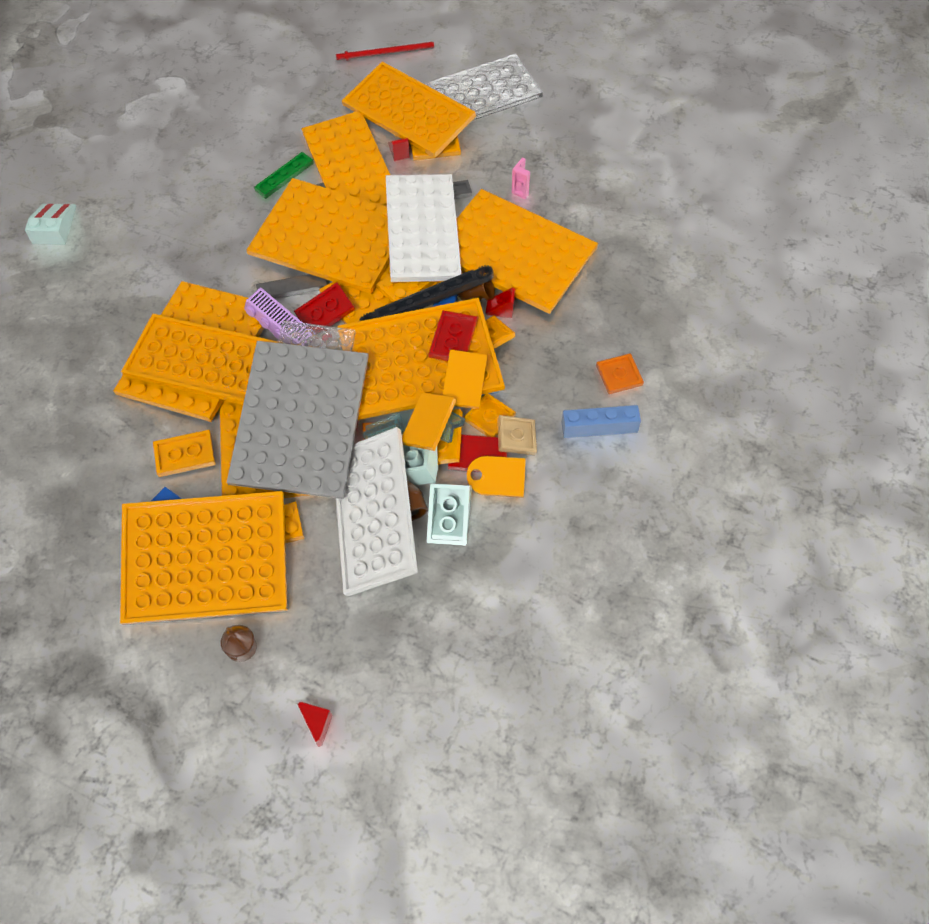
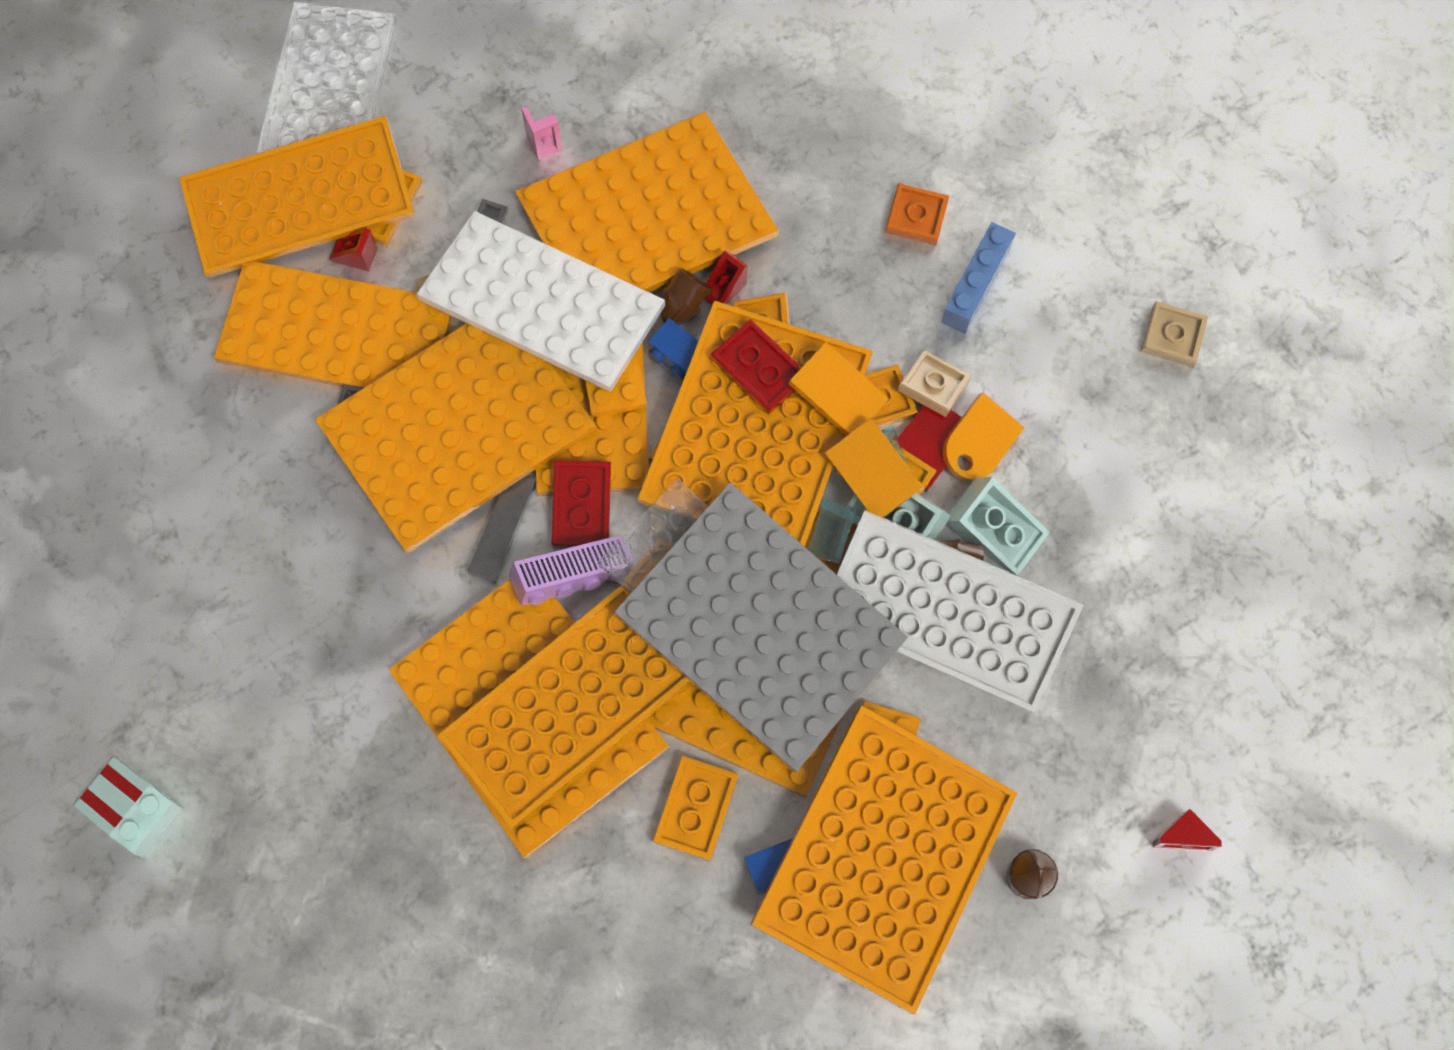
camera: 60 degrees left, 10 degrees up
green tile [254,152,314,199] -> none
red bar [336,42,434,61] -> none
black plate [359,265,494,321] -> none
none -> tan tile [1141,301,1208,368]

